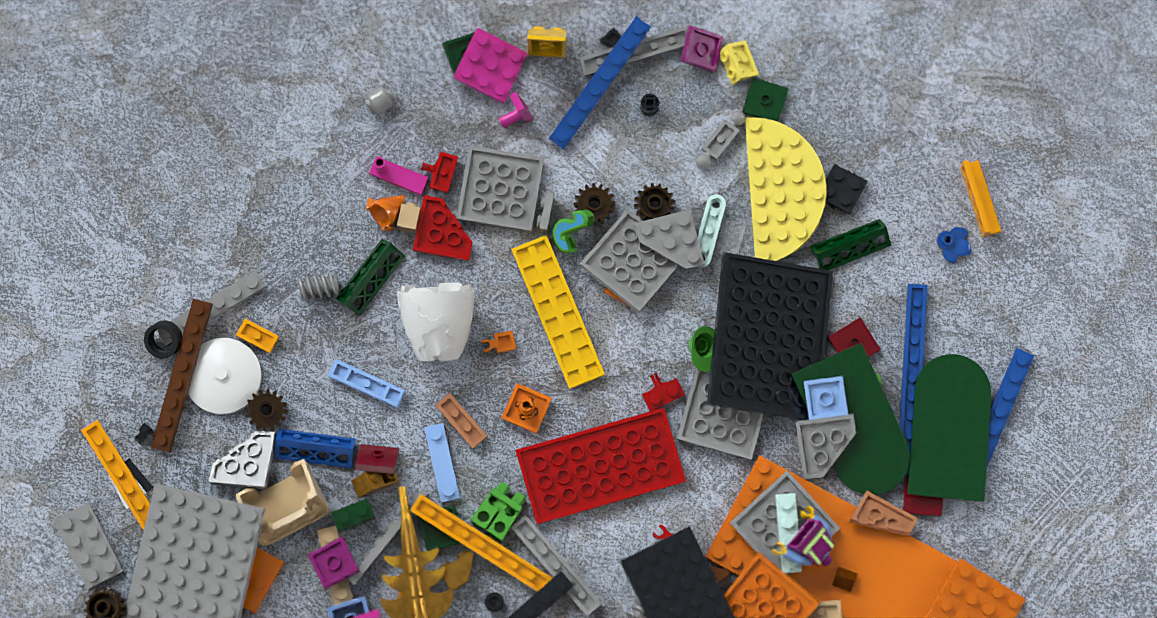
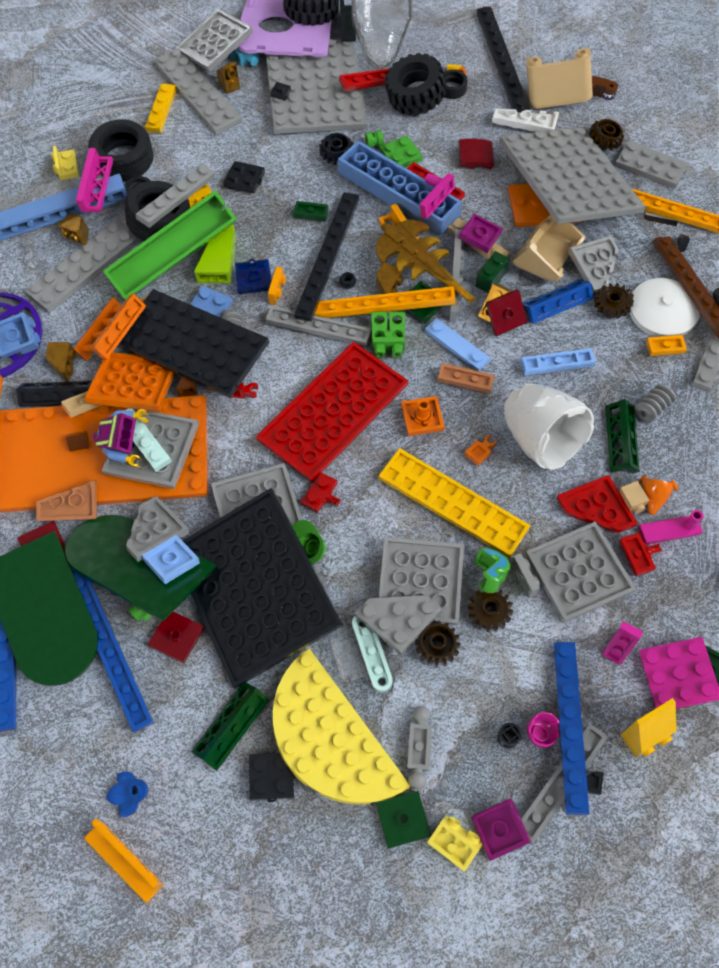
camera: 150 degrees right, 15 degrees down
none -> dark pink hair [527,712,560,748]

